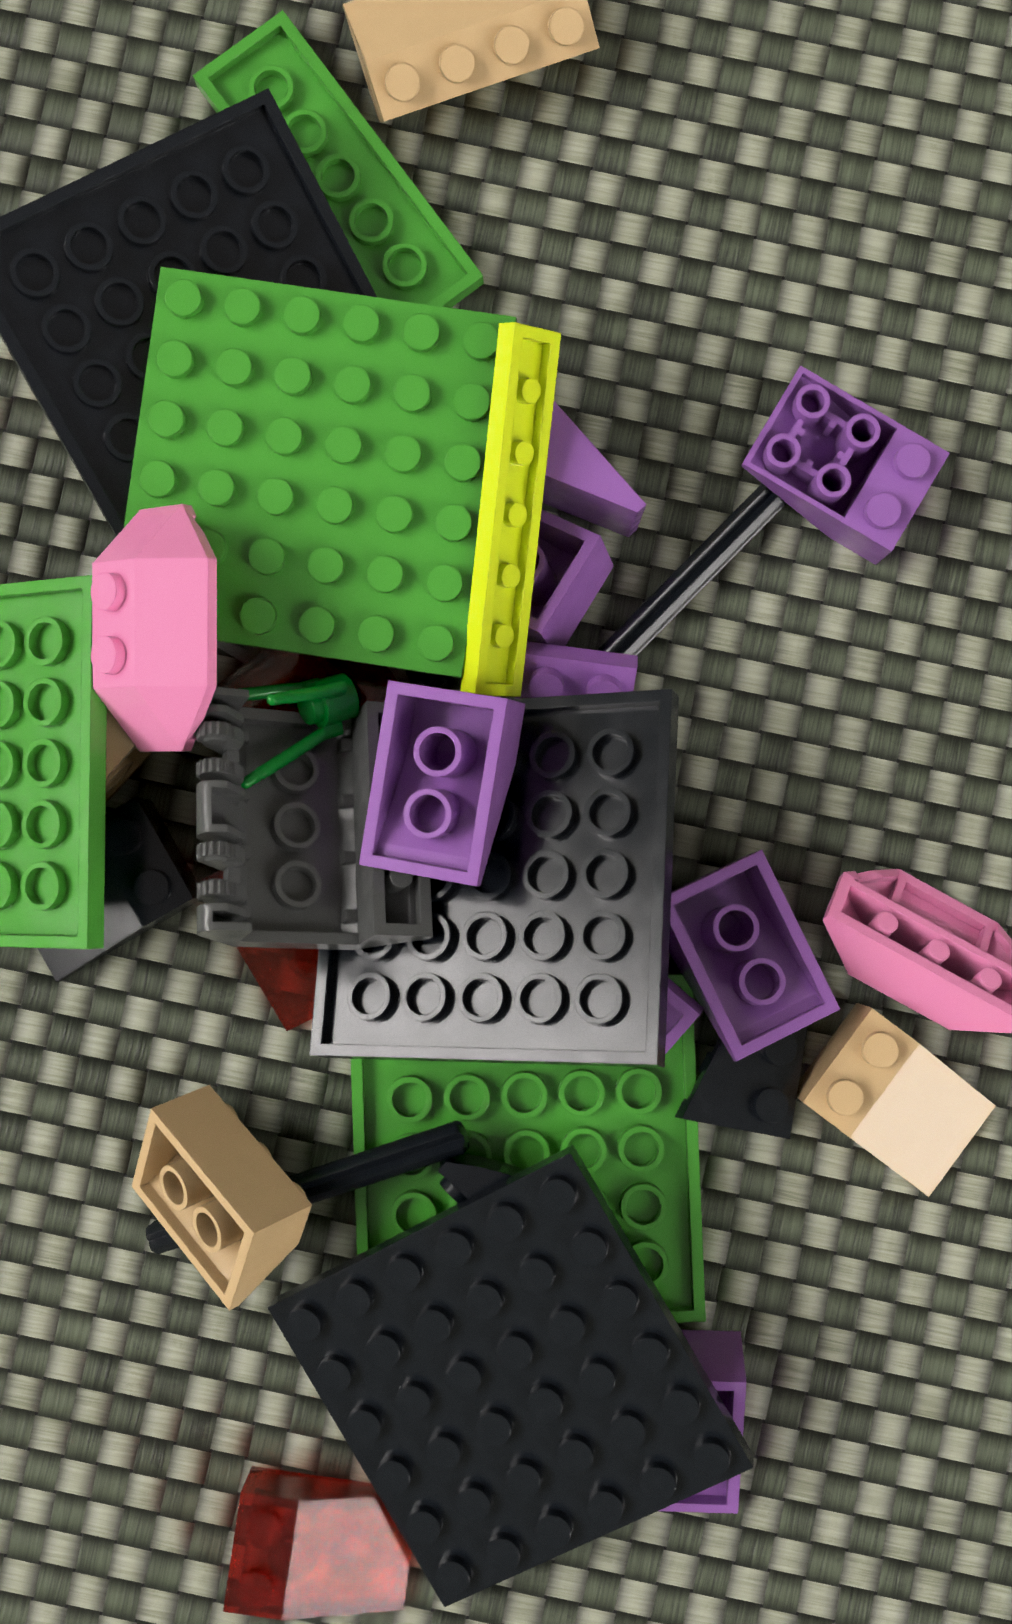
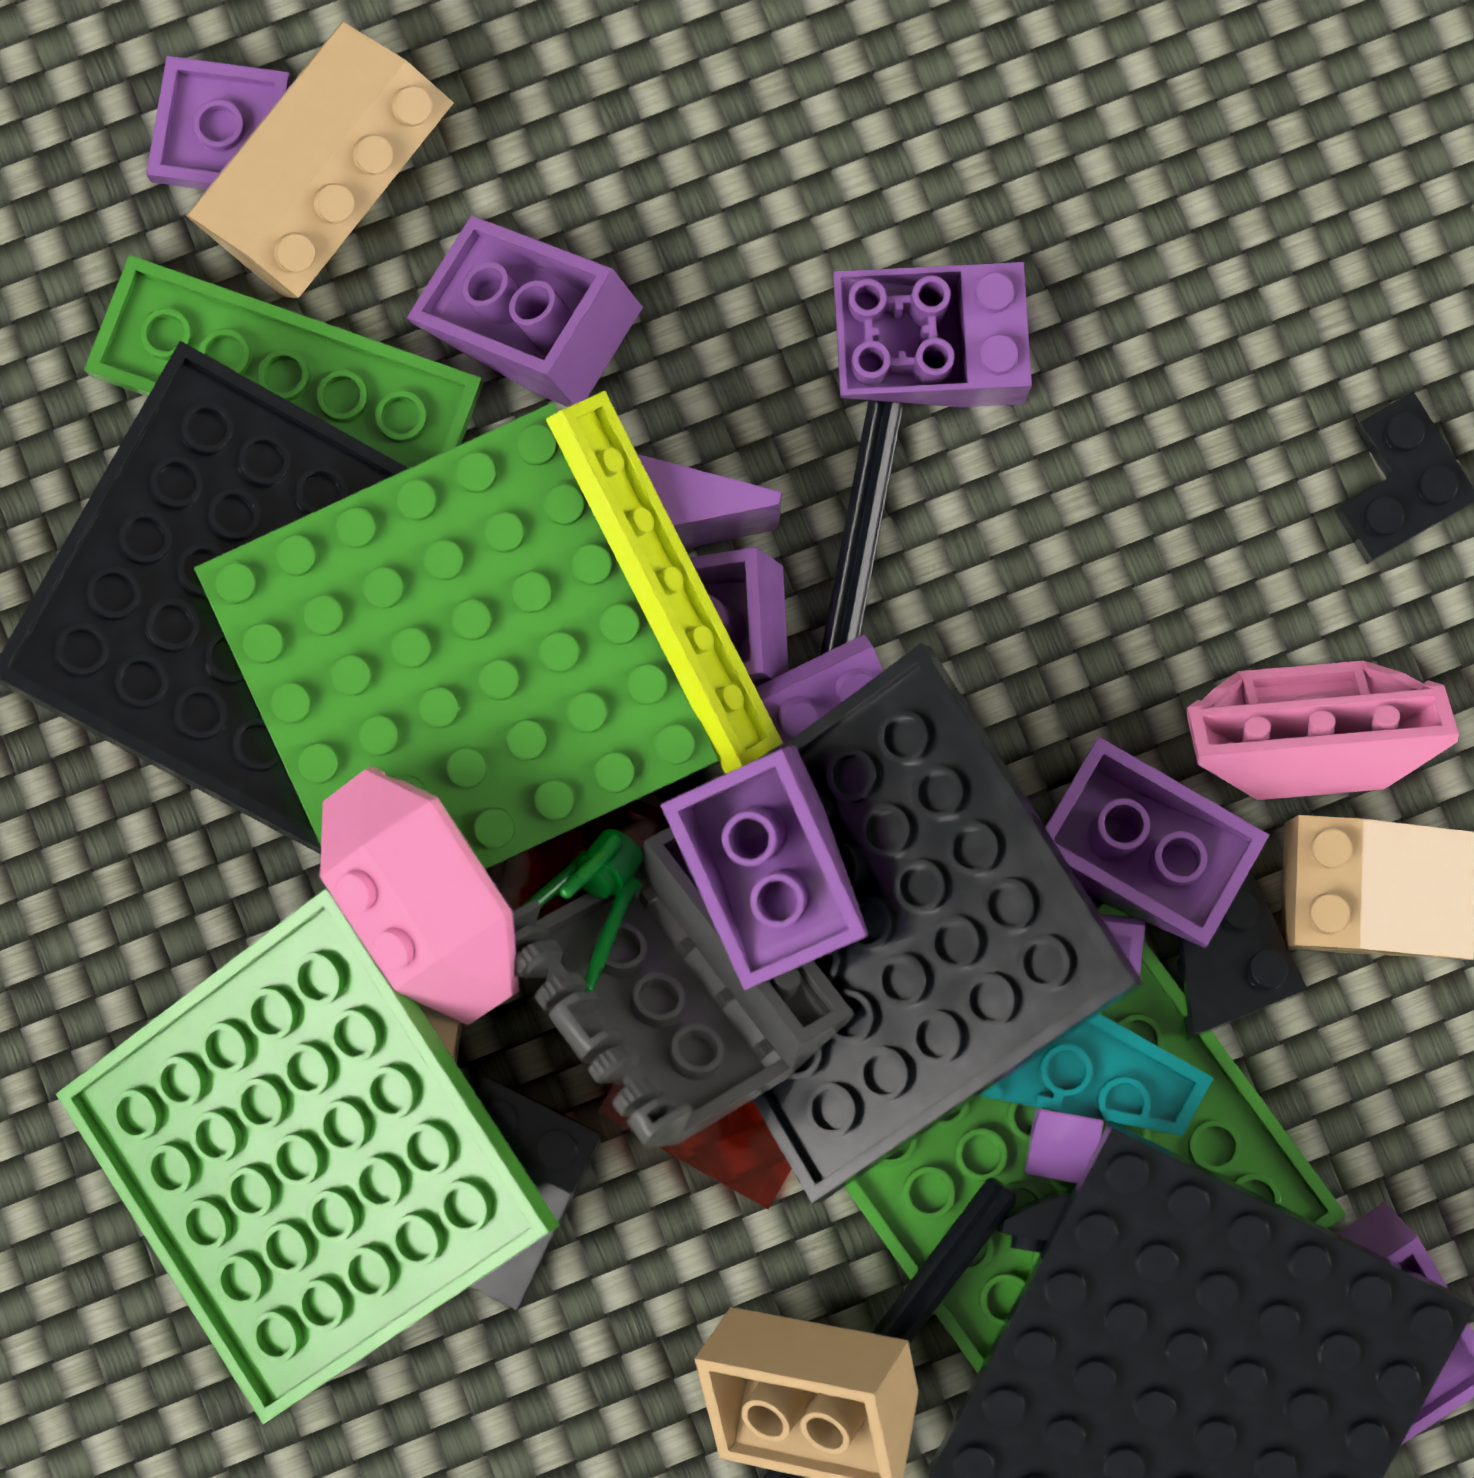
camera: 30 degrees left, 5 degrees down
none -> medium lavender slope [407,215,643,407]
none -> teal wing [979,1013,1214,1136]
none -> medium lavender slope [1024,1109,1104,1183]

